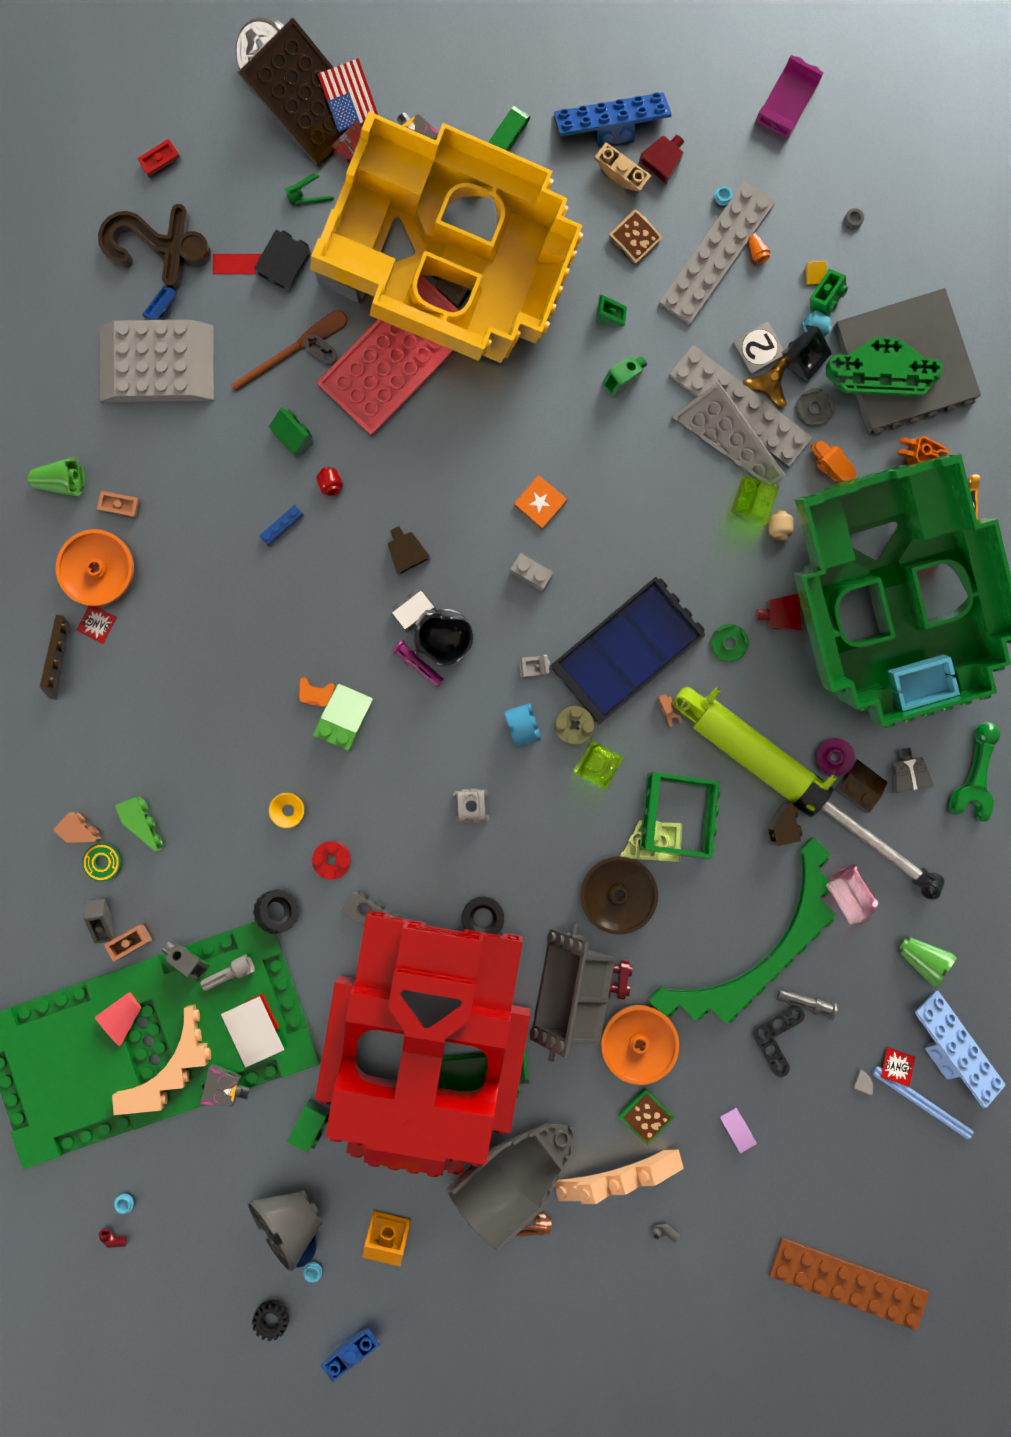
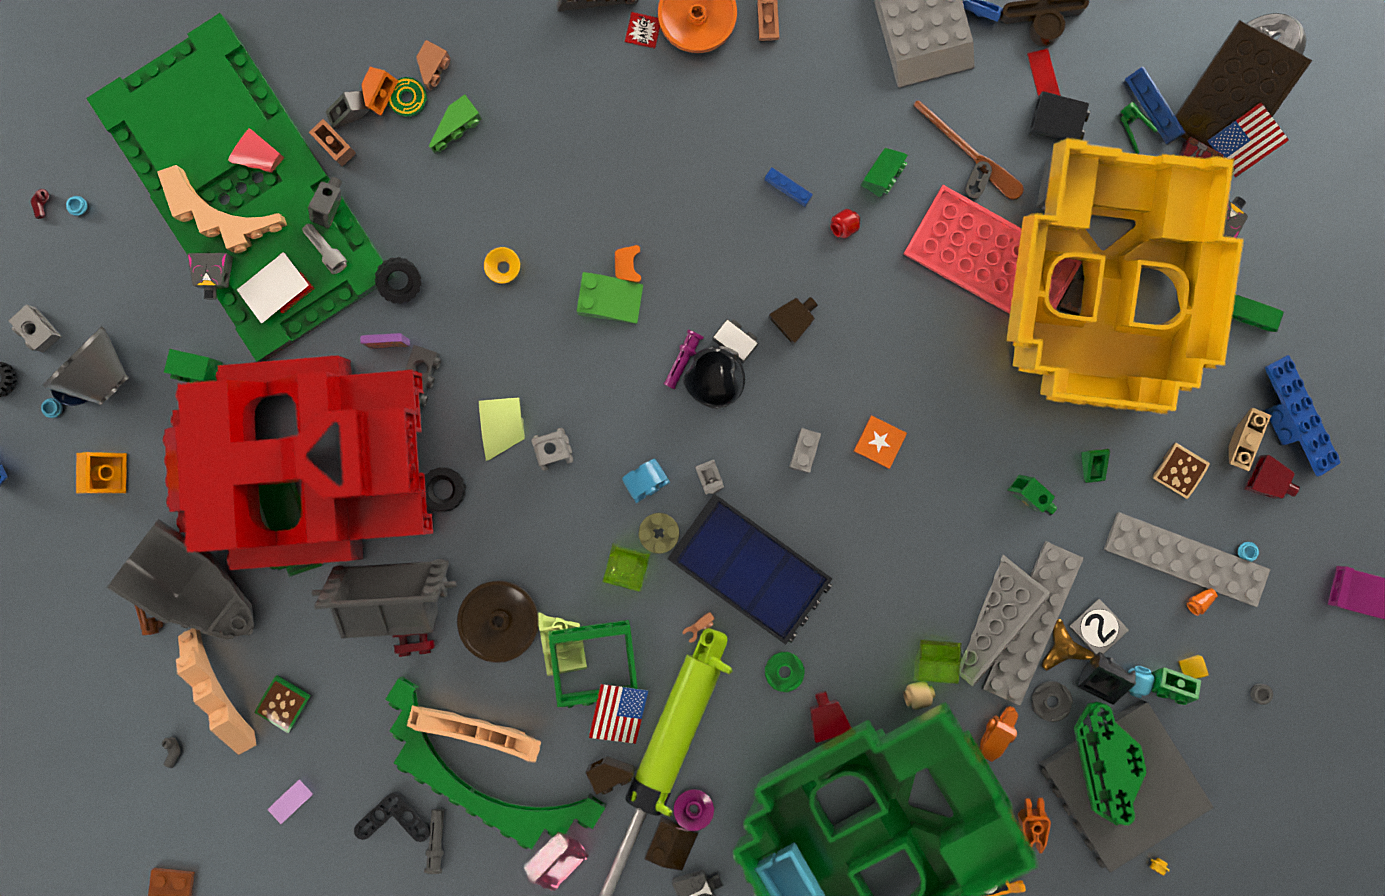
camera: 80 degrees right, 0 degrees up
red plate [312,841,351,880] -> none
orange dish [601,1005,679,1085] -> none
none -> light grey brick [8,305,61,353]
none -> medium lavender tile [360,333,410,349]
none -> orange slope [361,67,398,116]
none -> light nougat arch [407,706,541,762]
none -> yellowish green slope [479,398,525,461]
none -> sticker [589,684,649,744]
none -> blue tile [1125,67,1186,145]
none -> yellow plate [1149,858,1170,876]

